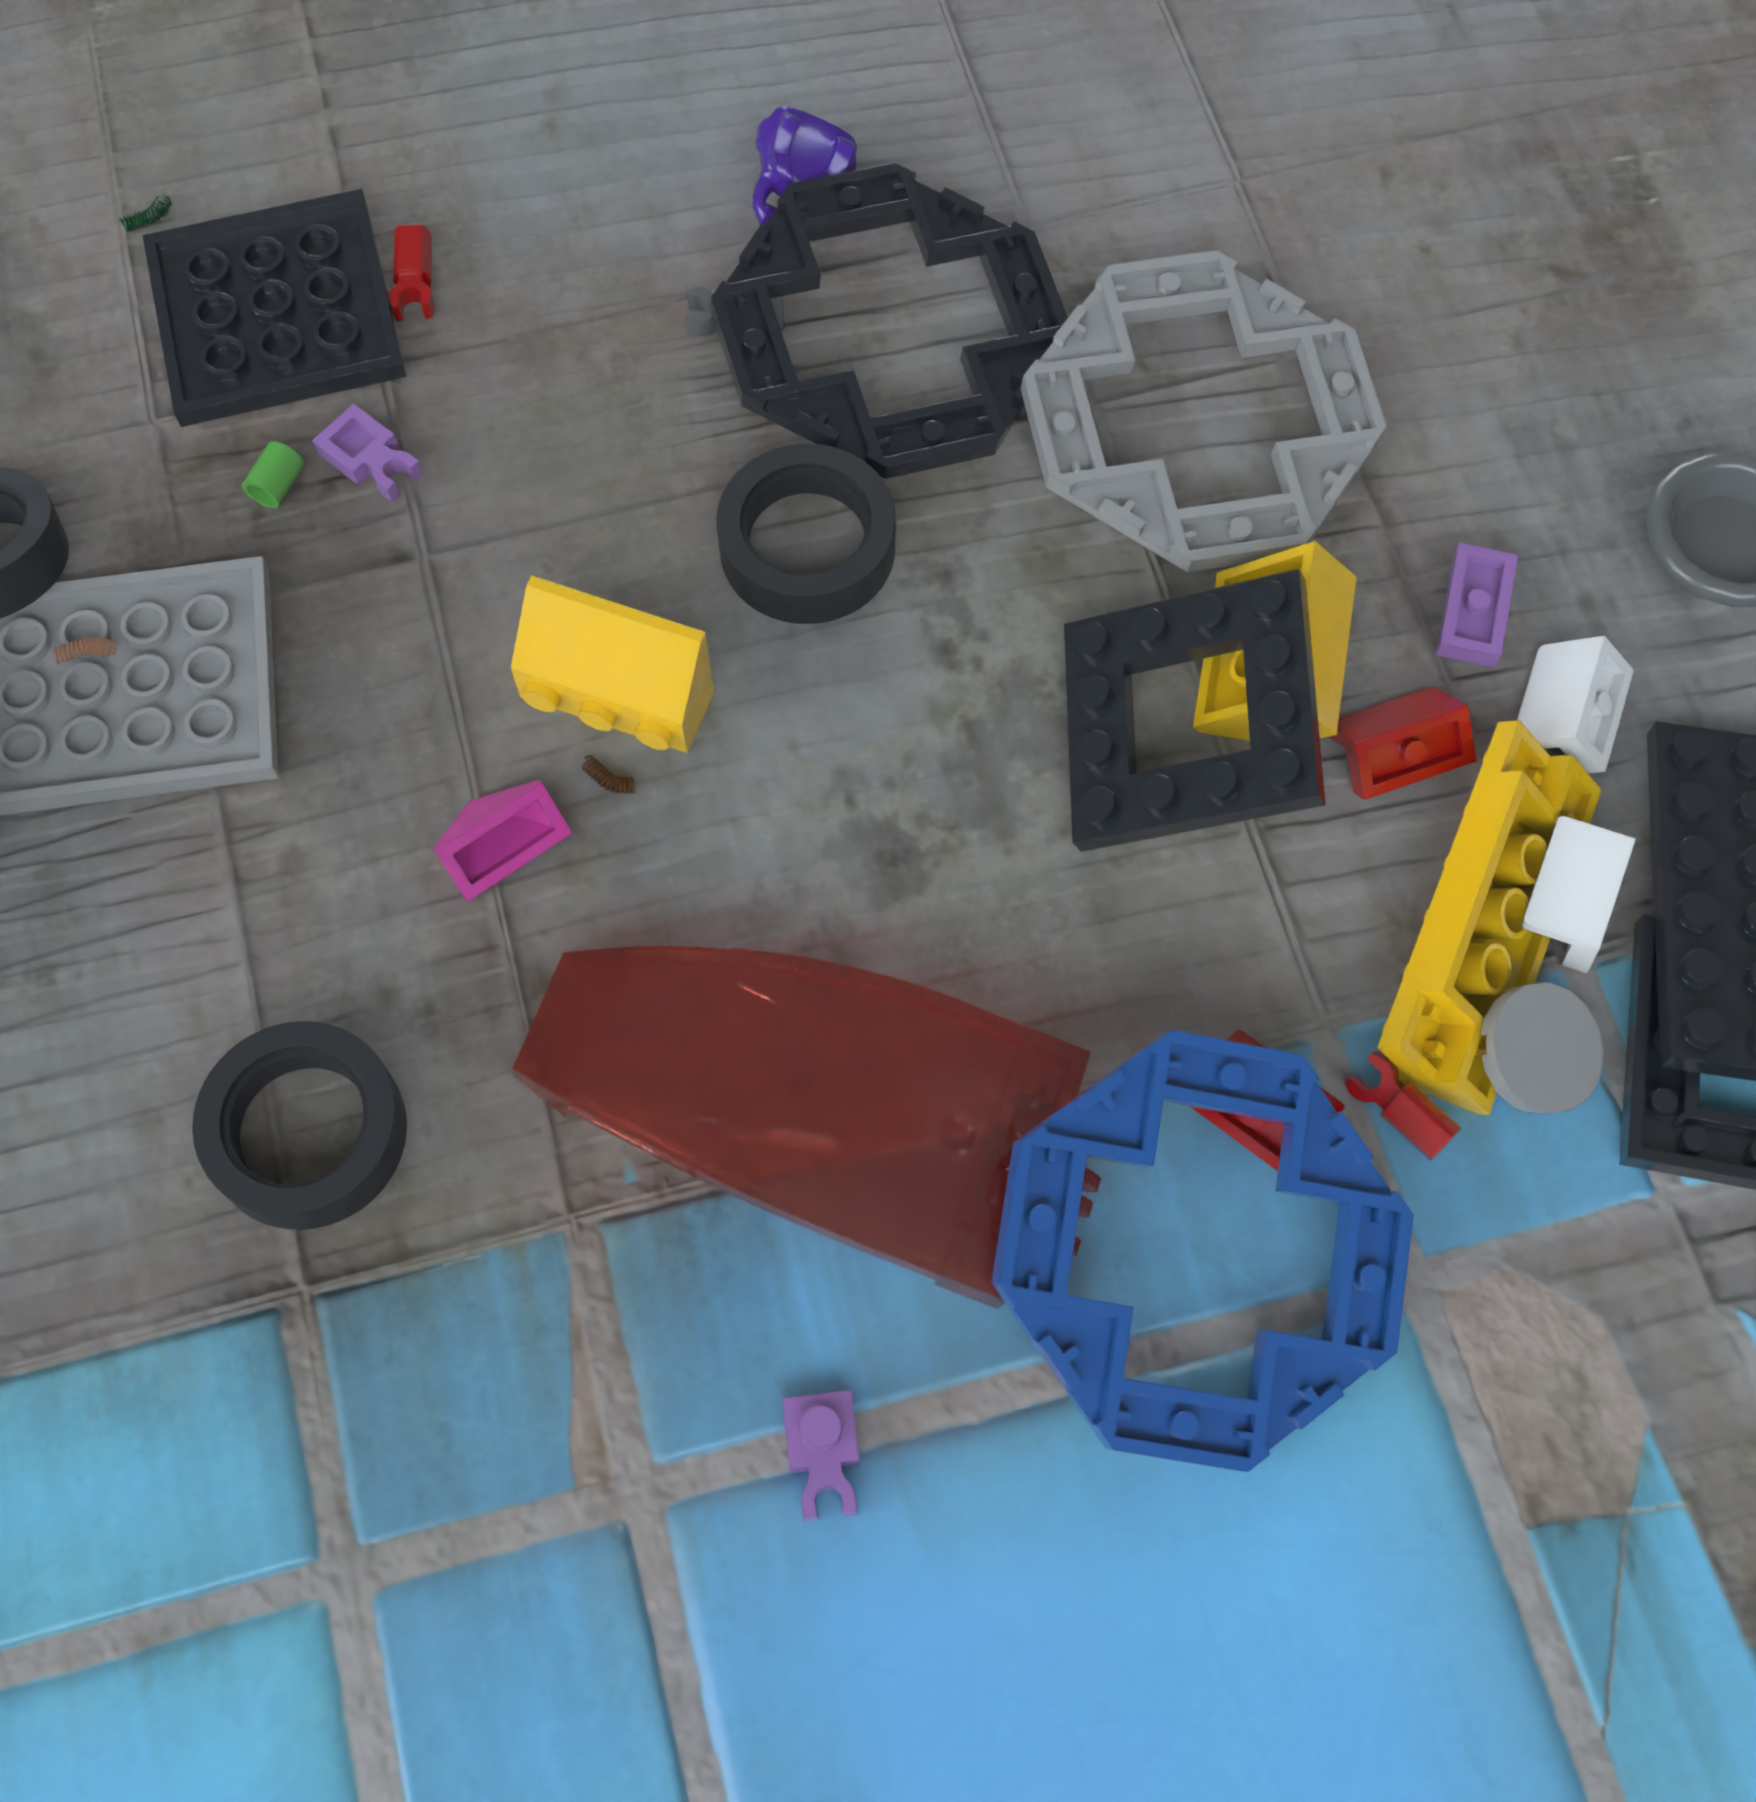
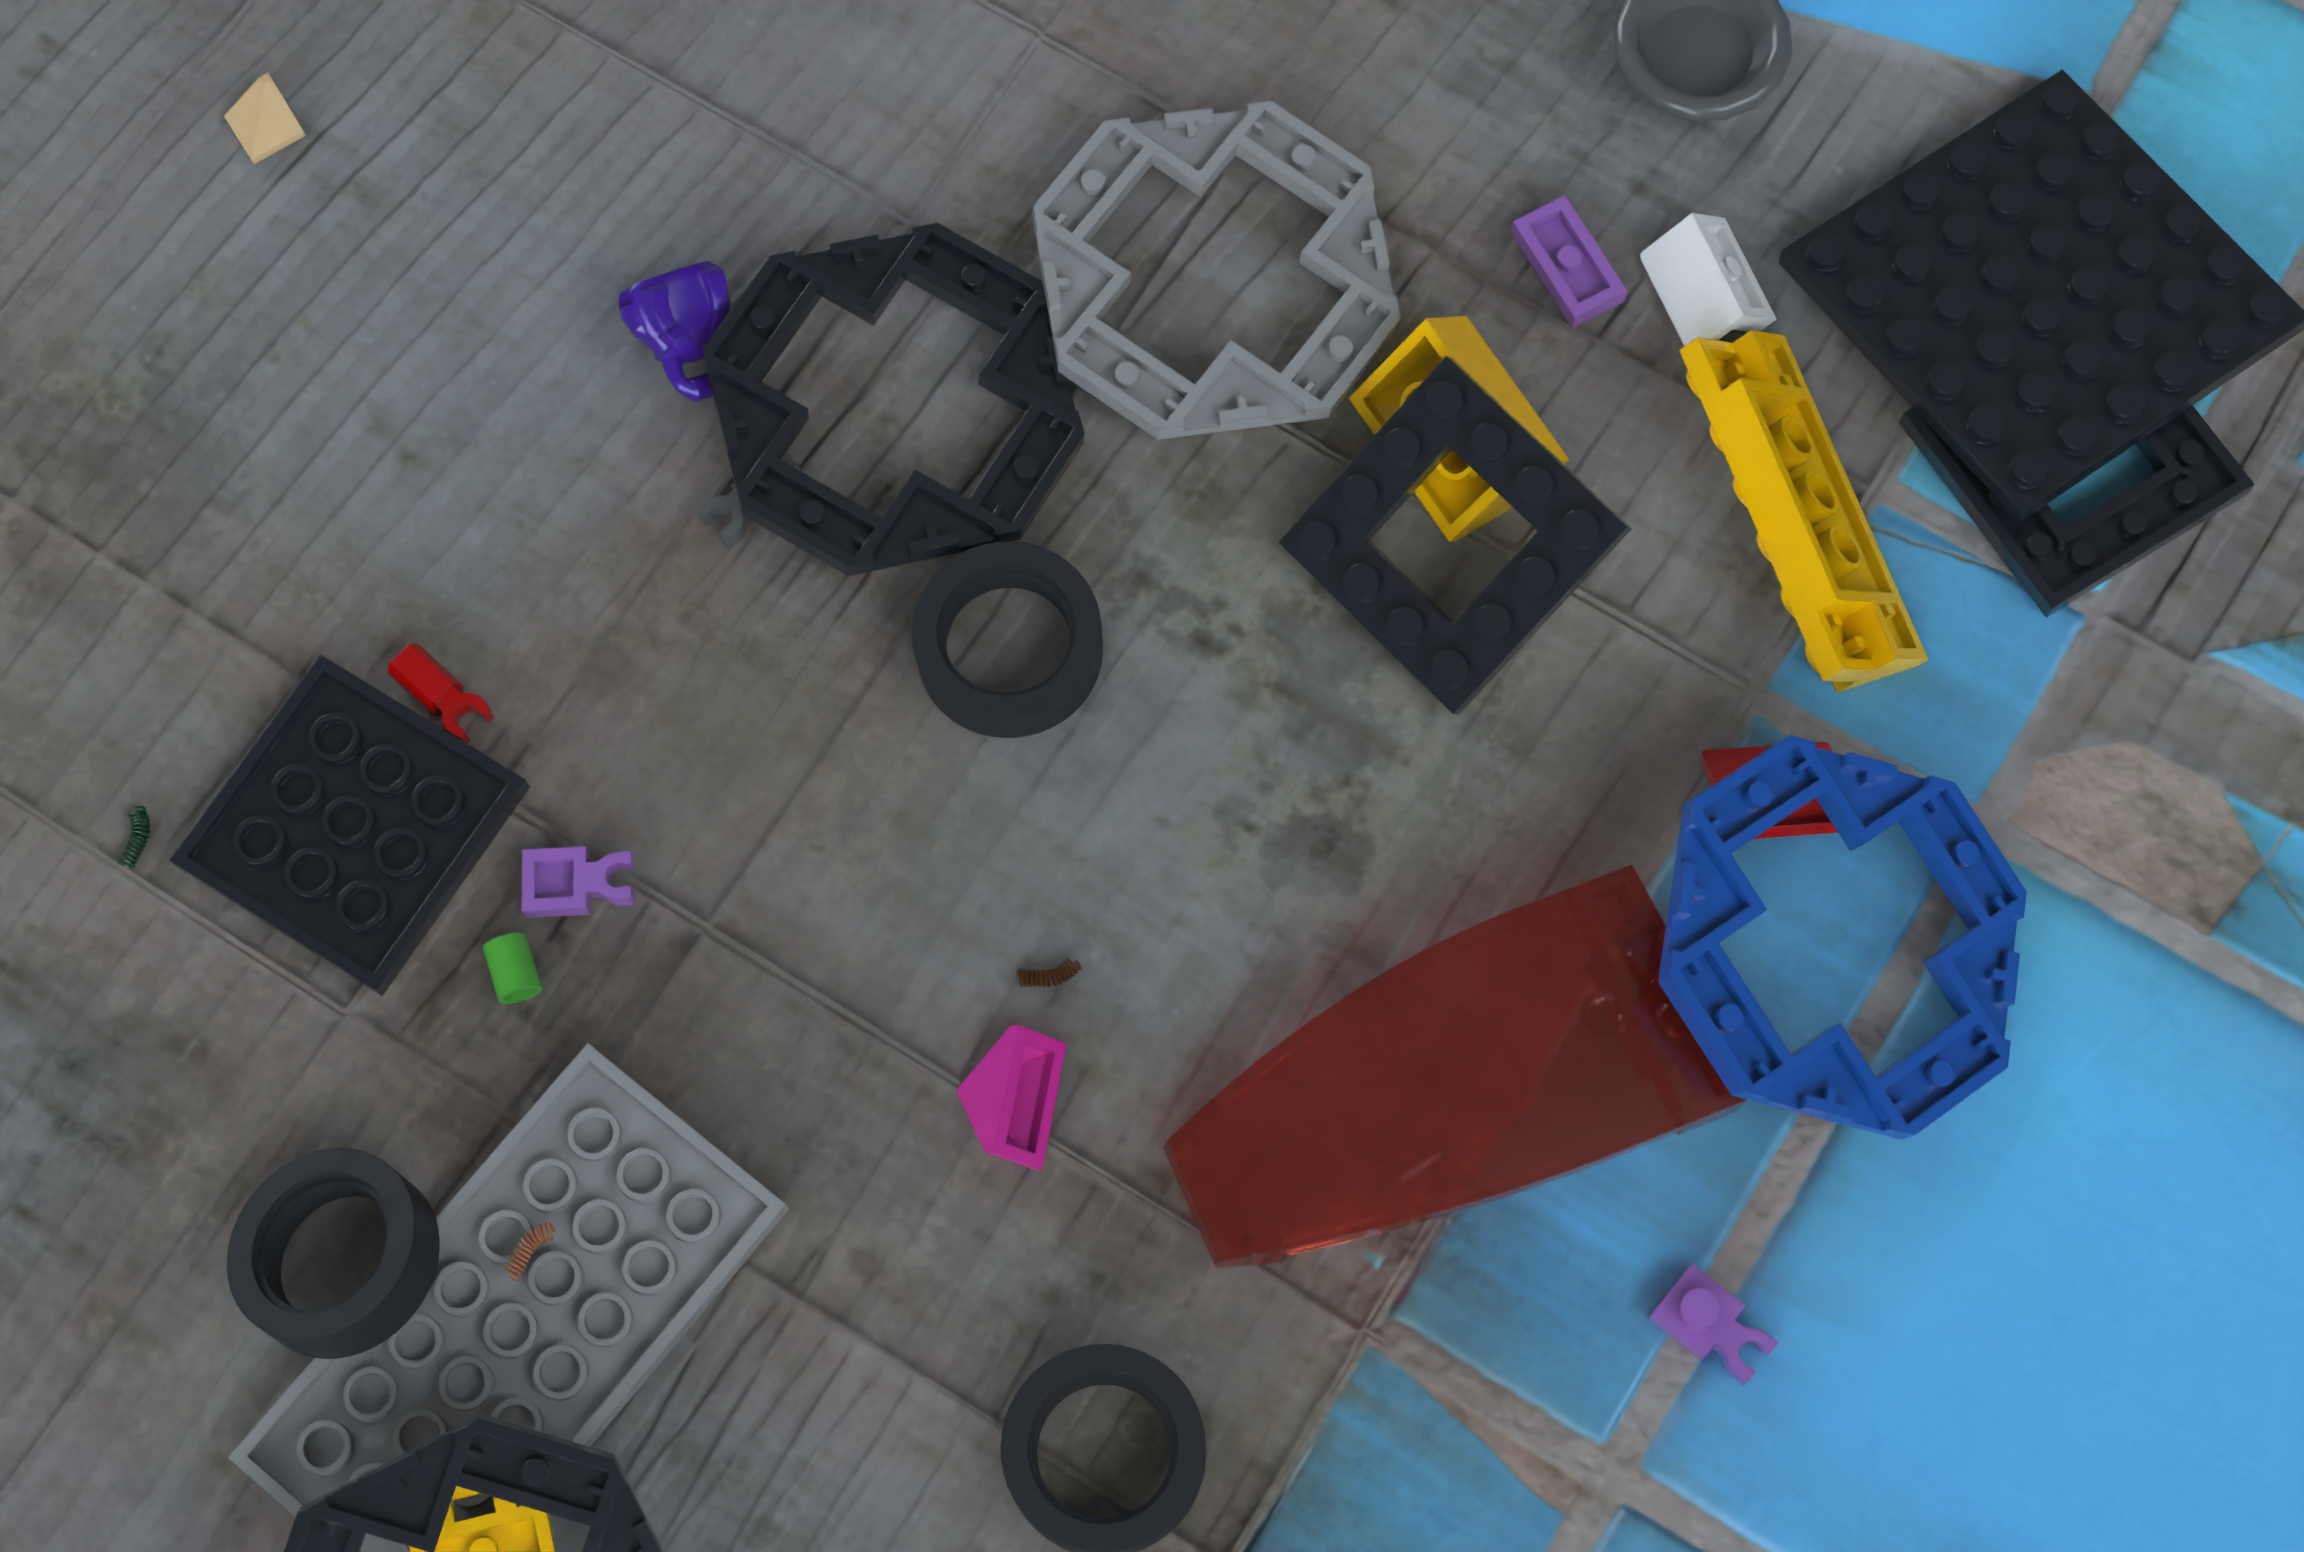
camera: 40 degrees left, 5 degrees up
yellow slope [511,575,715,753] -> none
red panel [1329,687,1476,800] -> none
red bar [1344,1050,1462,1161] -> none
light grey tile [1481,982,1604,1114] -> none
white panel [1522,816,1636,974] -> none

